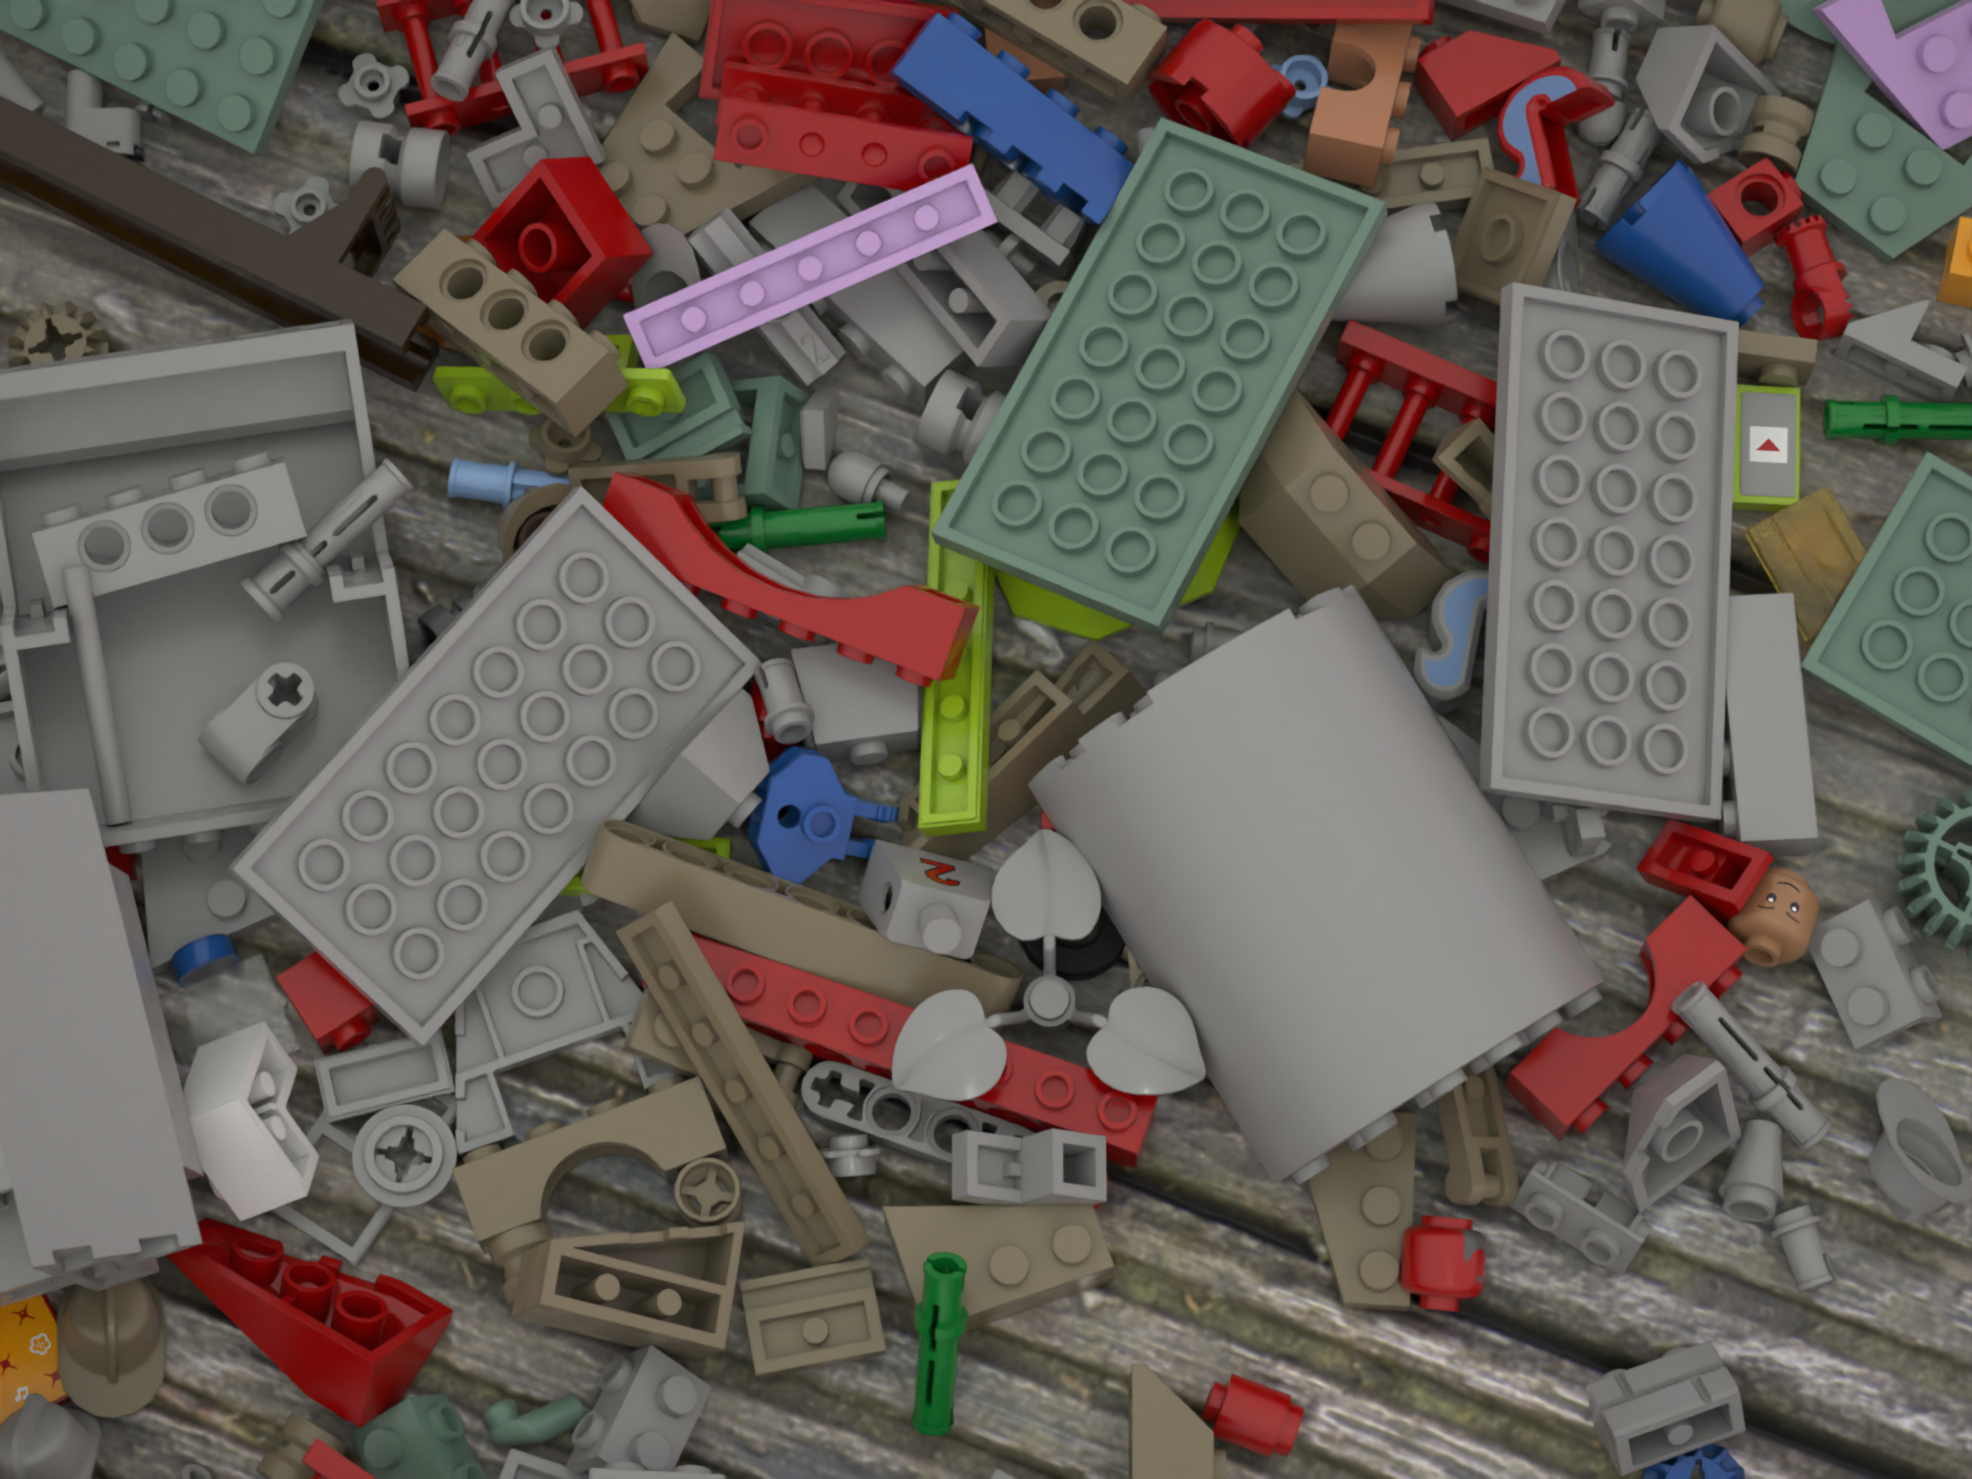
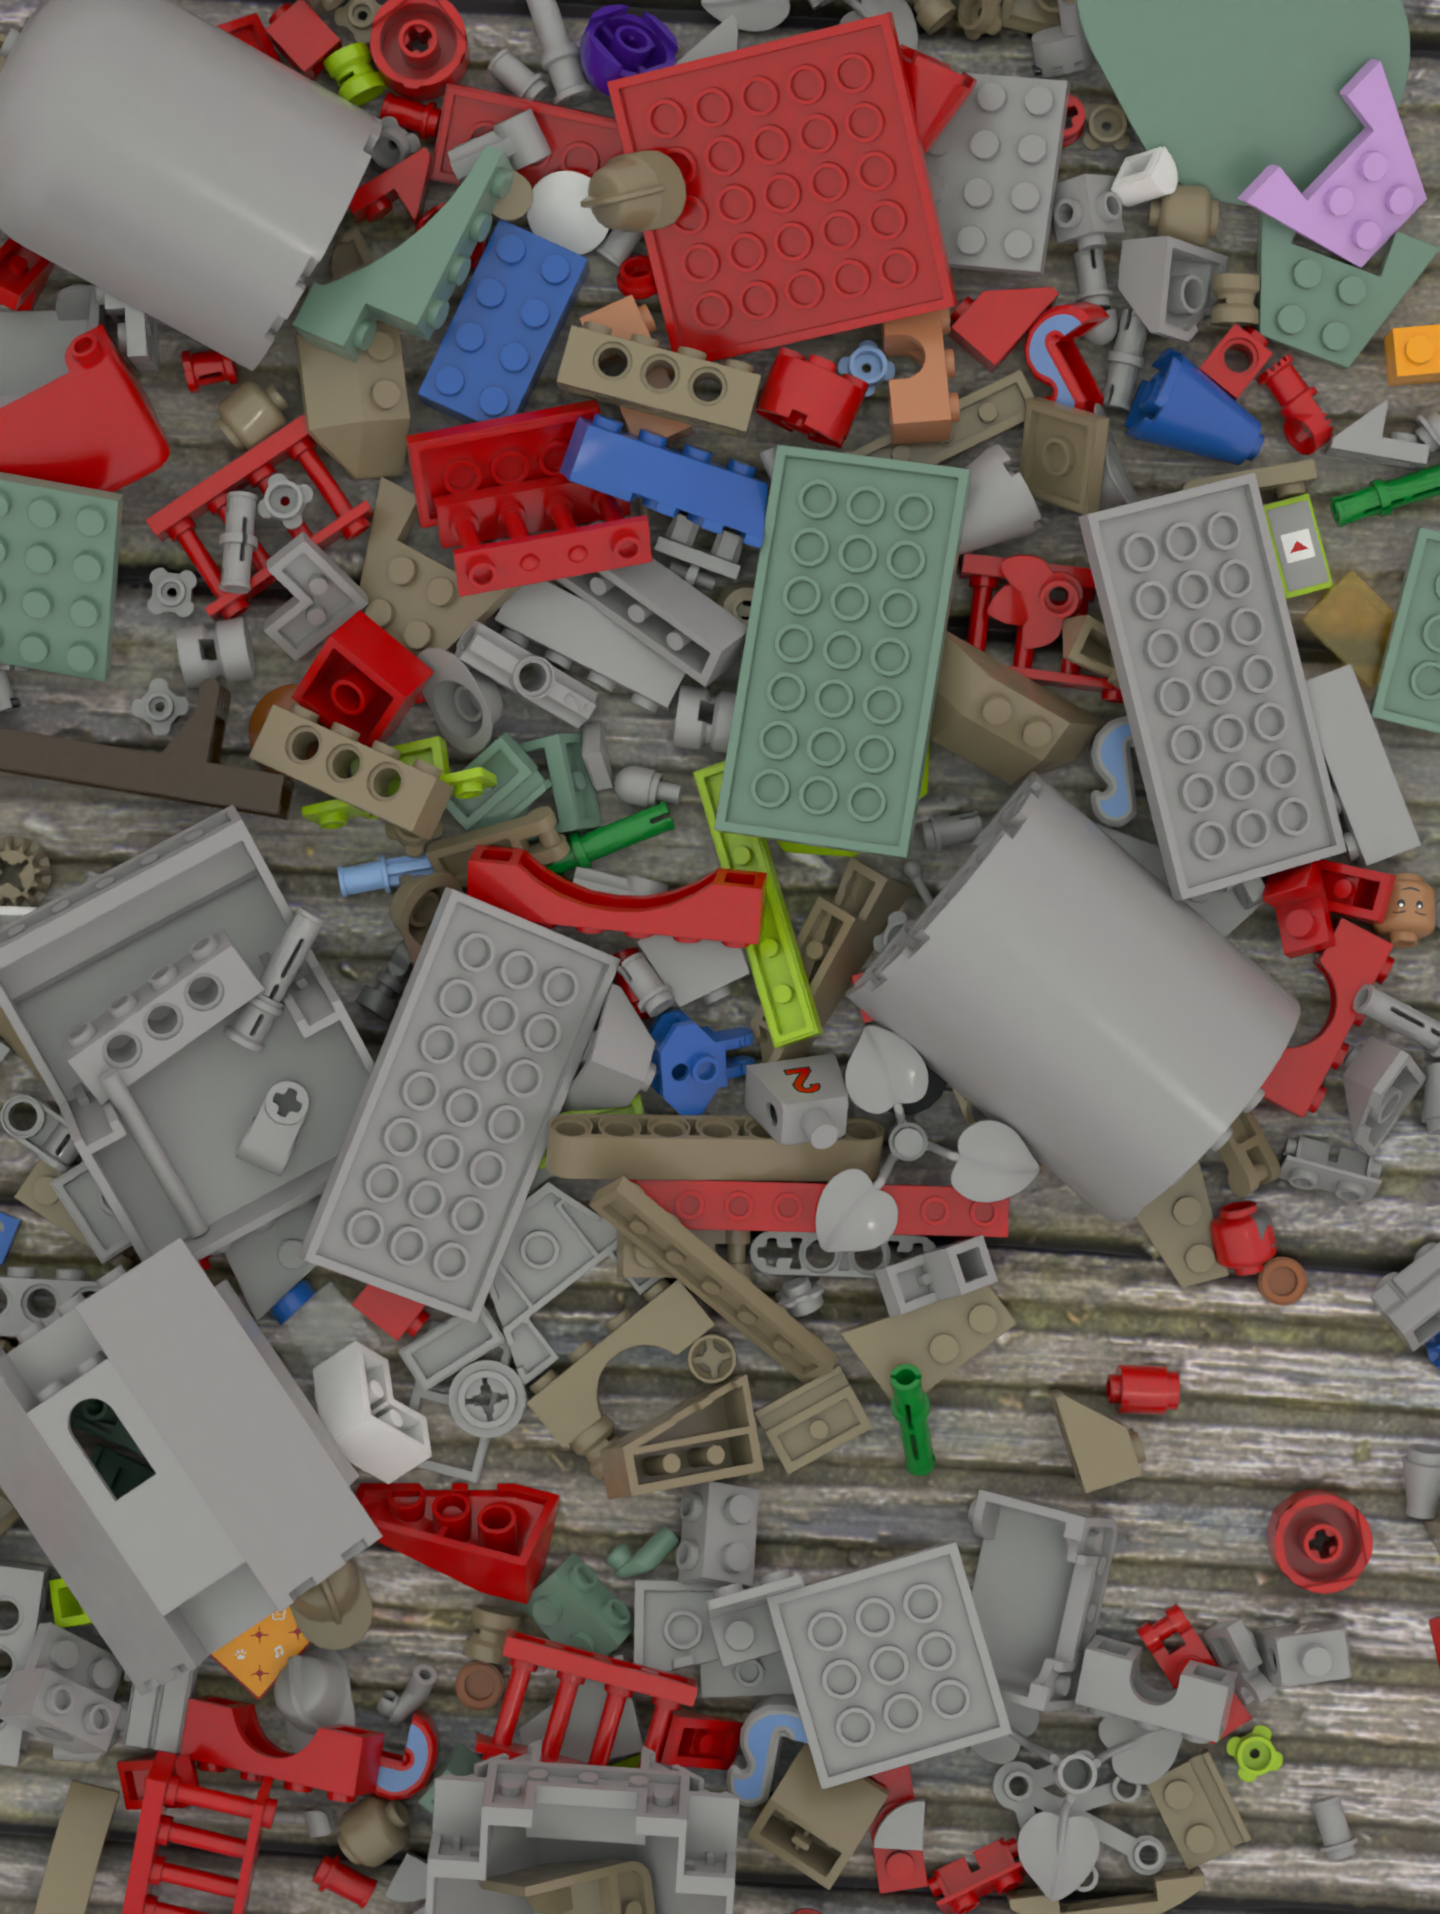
camera: 15 degrees left, 15 degrees up
lavender plate [623,163,998,368] -> none
none -> red plate [987,554,1083,649]
none -> dark orange tile [1256,1256,1307,1306]
none -> red slope [1262,860,1336,959]

